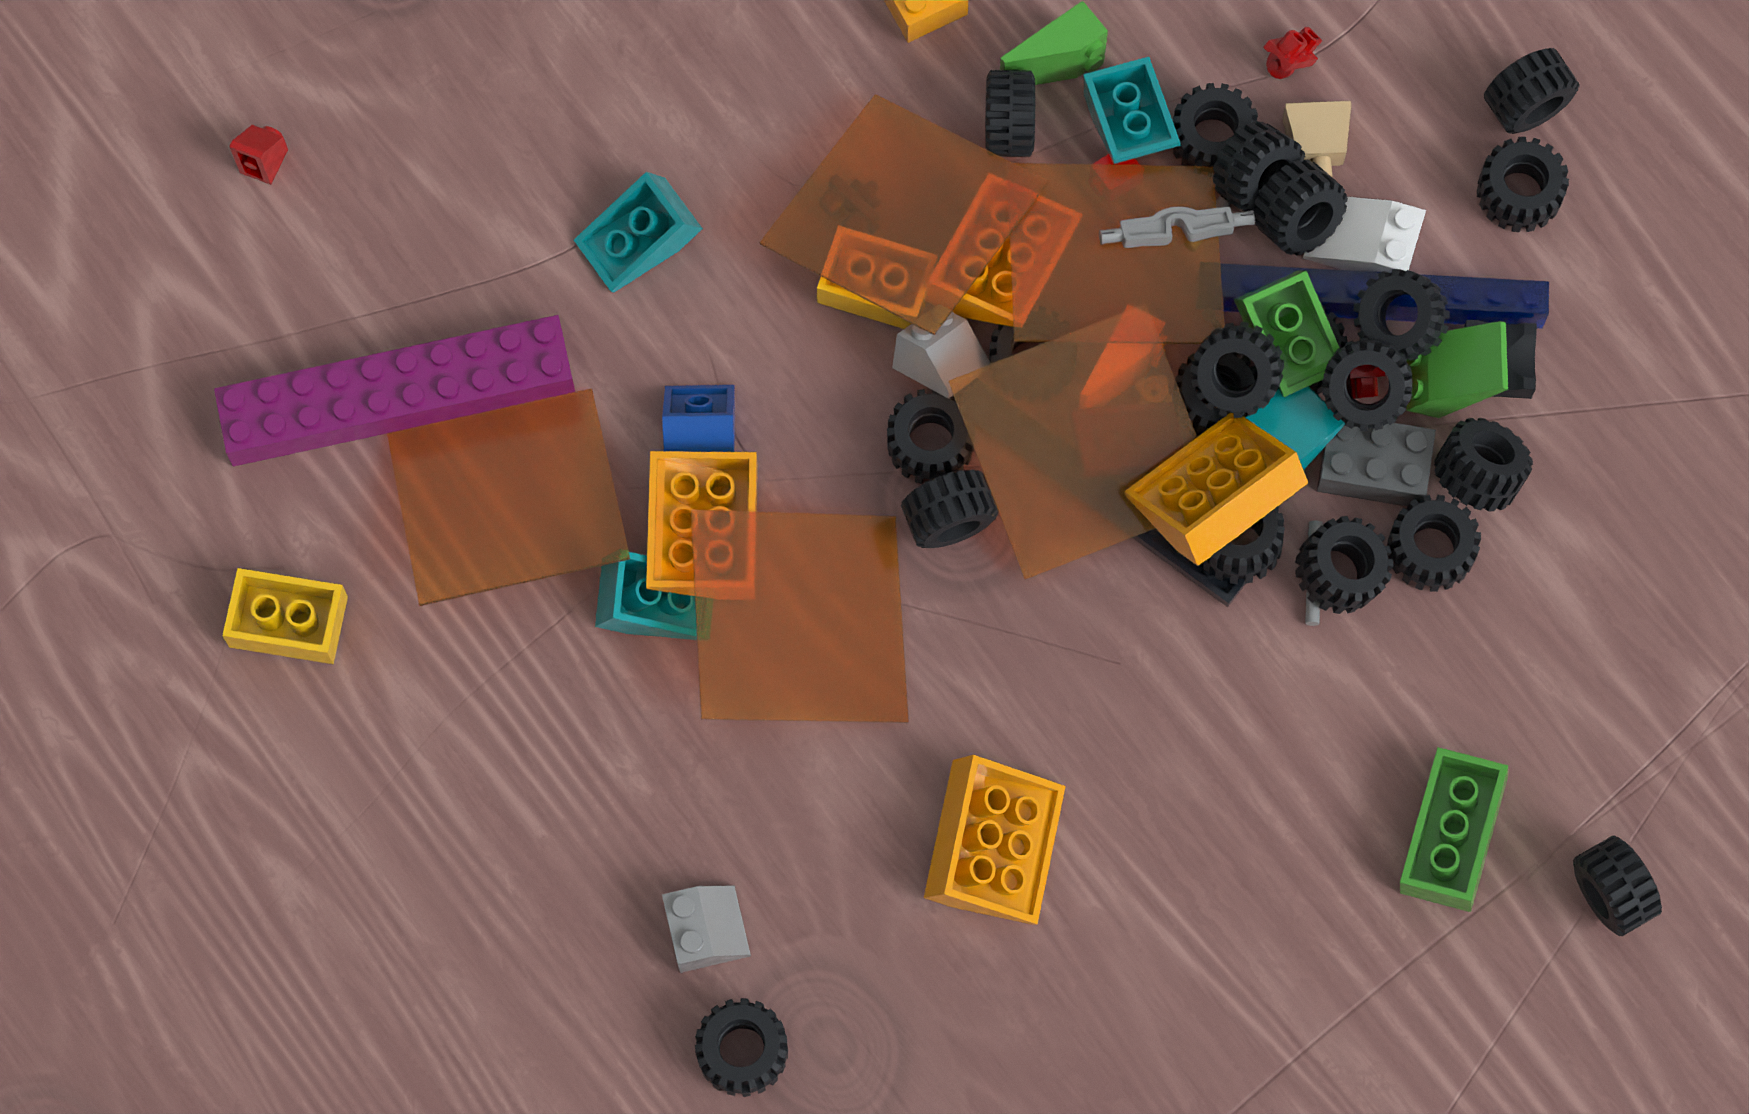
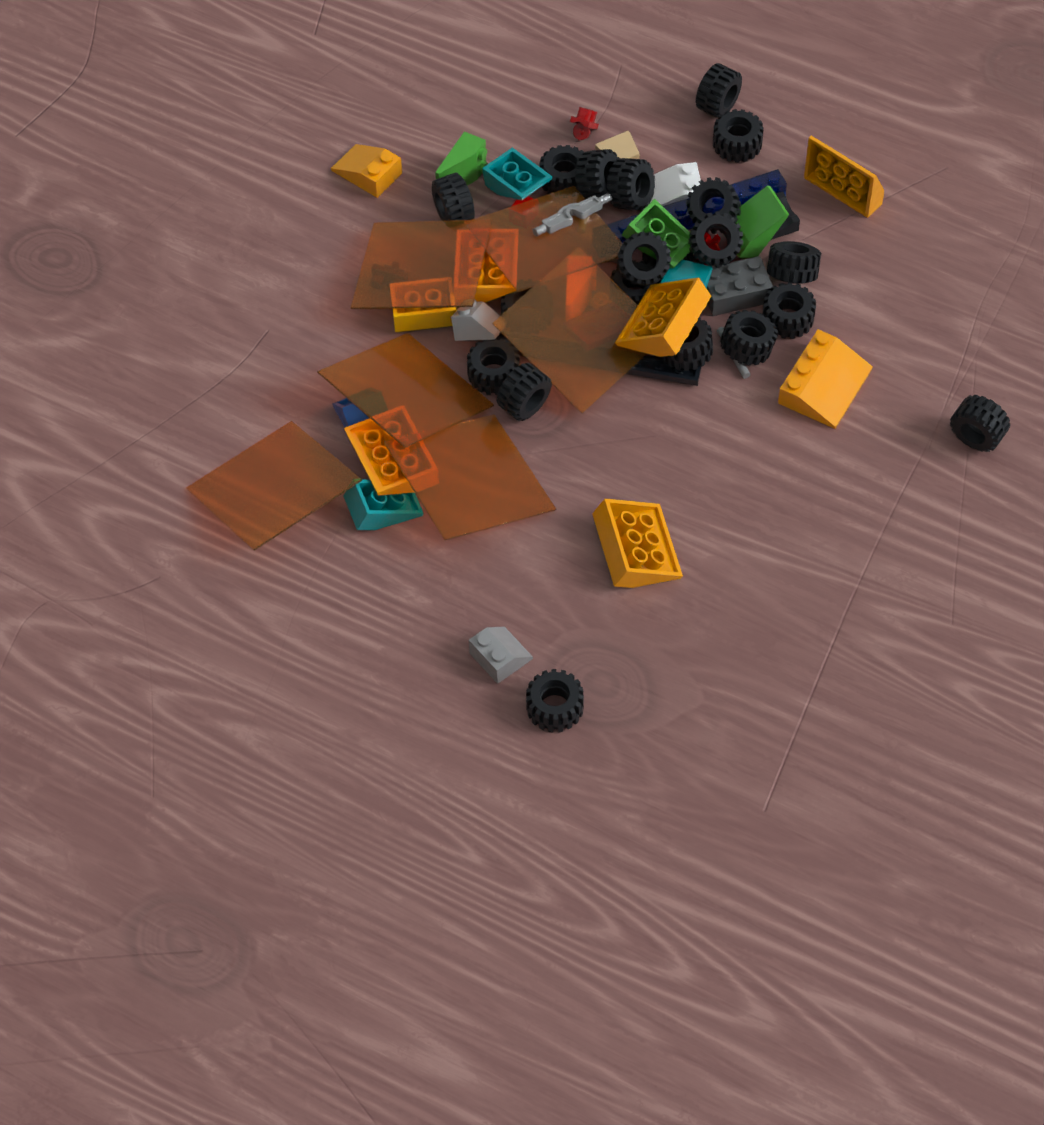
camera: 25 degrees left, 15 degrees down
magenta brick [214,315,576,467] -> none
yellow brick [222,568,348,664] -> none
red slope [229,125,288,185] -> none
teal slope [574,172,703,292] -> none
bright green brick [1400,747,1509,912] -> none
none -> clear orange piece [317,333,494,448]
none -> light orange slope [778,329,873,429]
none -> light orange slope [804,135,884,218]

